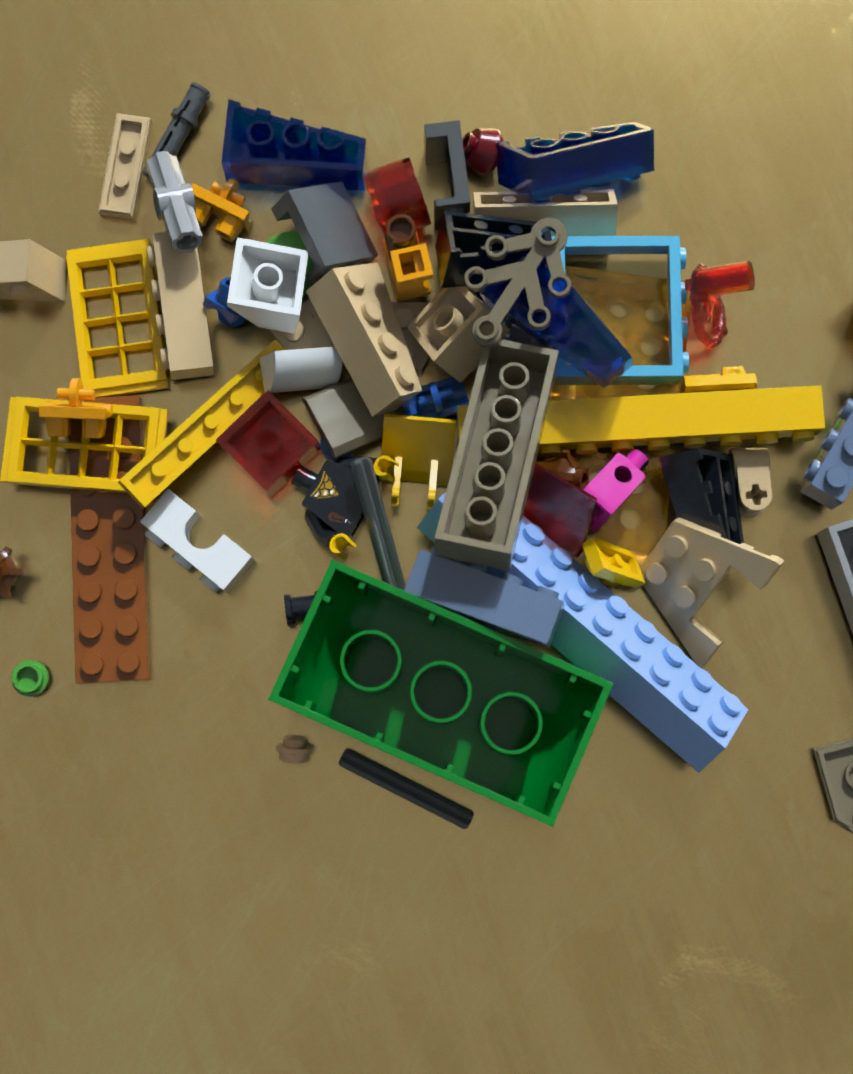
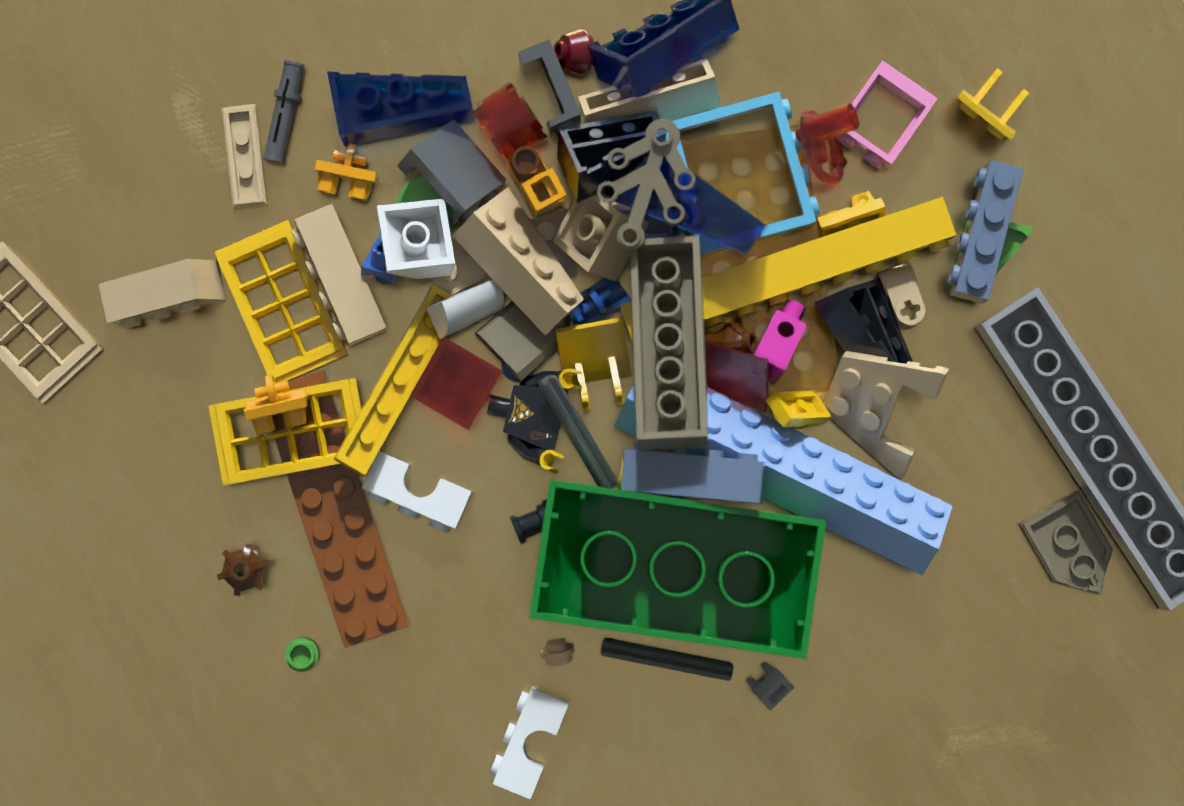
camera: 20 degrees left, 5 degrees up
light grey piece [147,151,203,254] -> none
none -> white arch [489,687,569,799]
none -> light grey tile [747,662,795,711]
none -> bright pink window [833,60,938,169]

